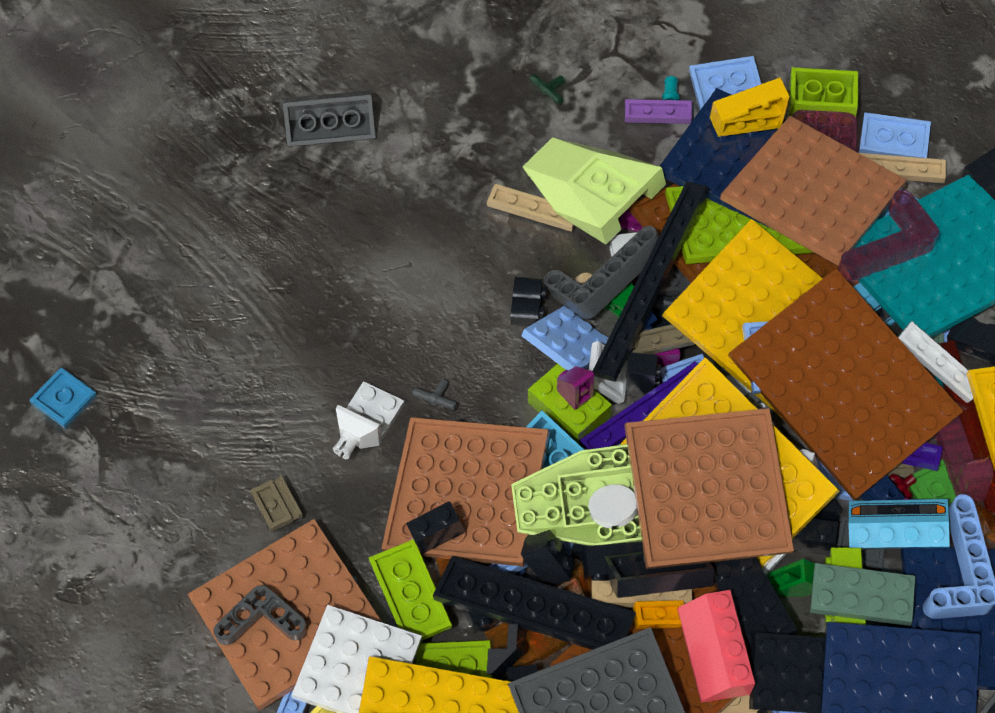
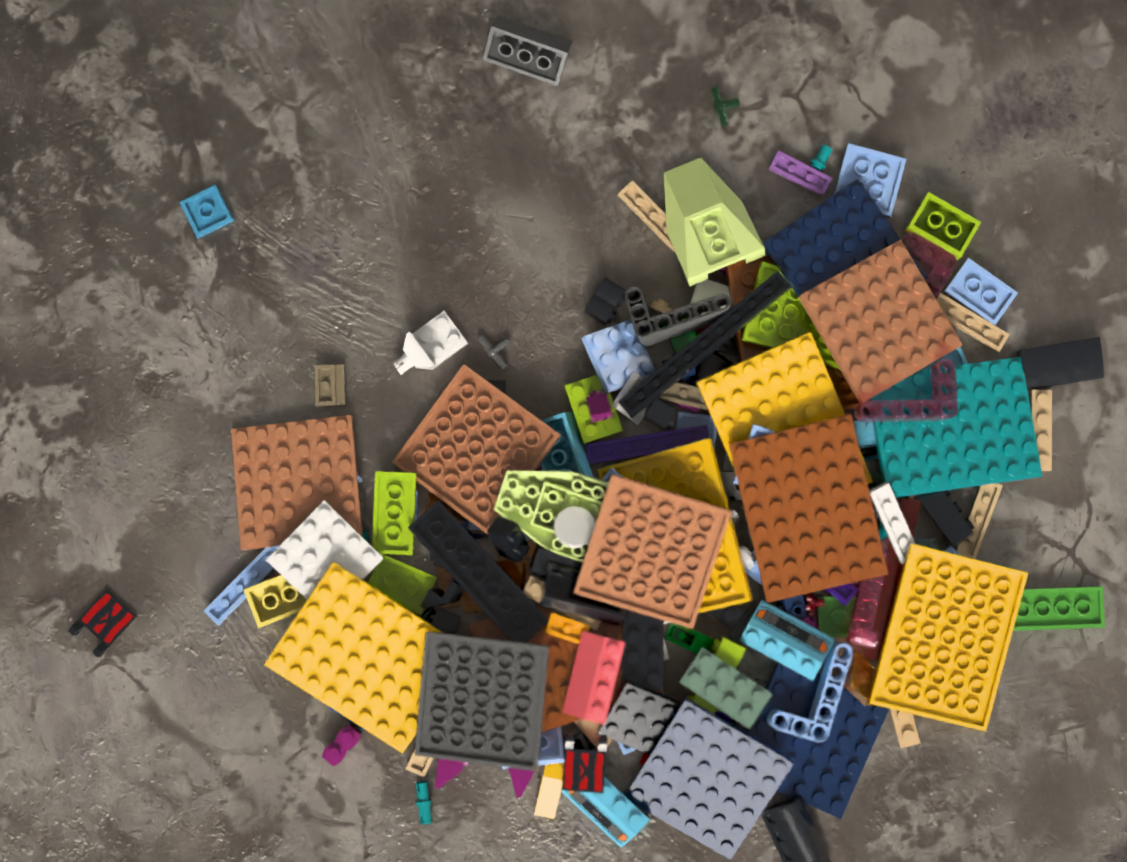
camera: 20 degrees right, 25 degrees up
dark grey beam [213,585,308,645] -> none
black brick [406,501,465,554] -> none
yellow wedge [710,77,790,137] -> none

